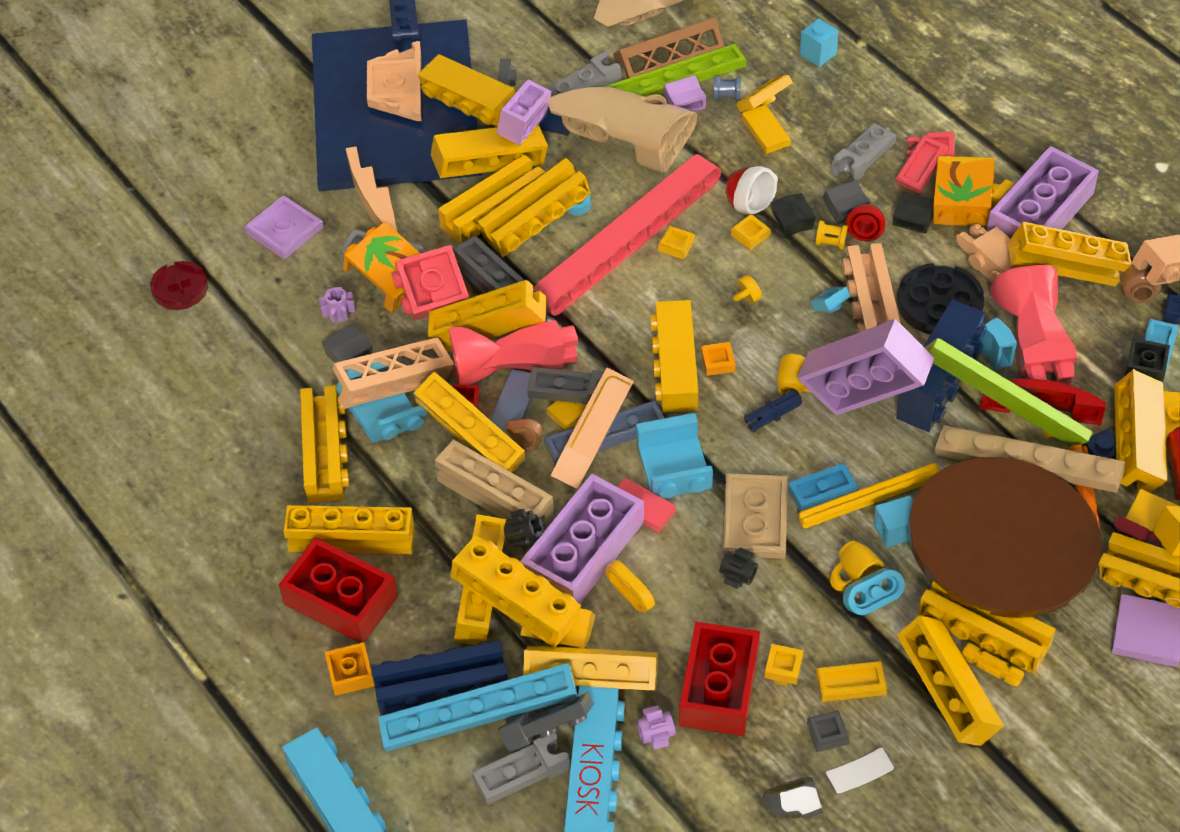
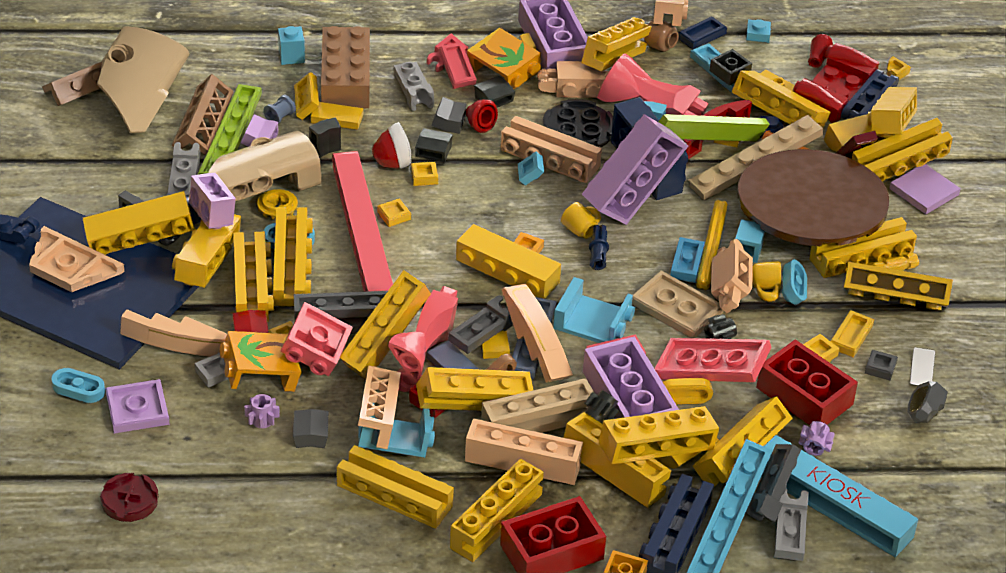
camera: 60 degrees left, 10 degrees down
yellow tile [732,275,762,304] -> none
yellow bush [815,220,848,250] -> none
none -> medium azure plate [52,368,105,403]
none -> red piece [233,310,269,333]
none -> yellow gear [257,189,298,220]
none -> pearl dark grey piece [309,117,341,158]
none -> medium nougat brick [321,26,370,108]
none -> light nougat brick [465,419,583,485]
none -> coral tile [654,338,772,382]
none -> light nougat hinge [711,239,753,313]

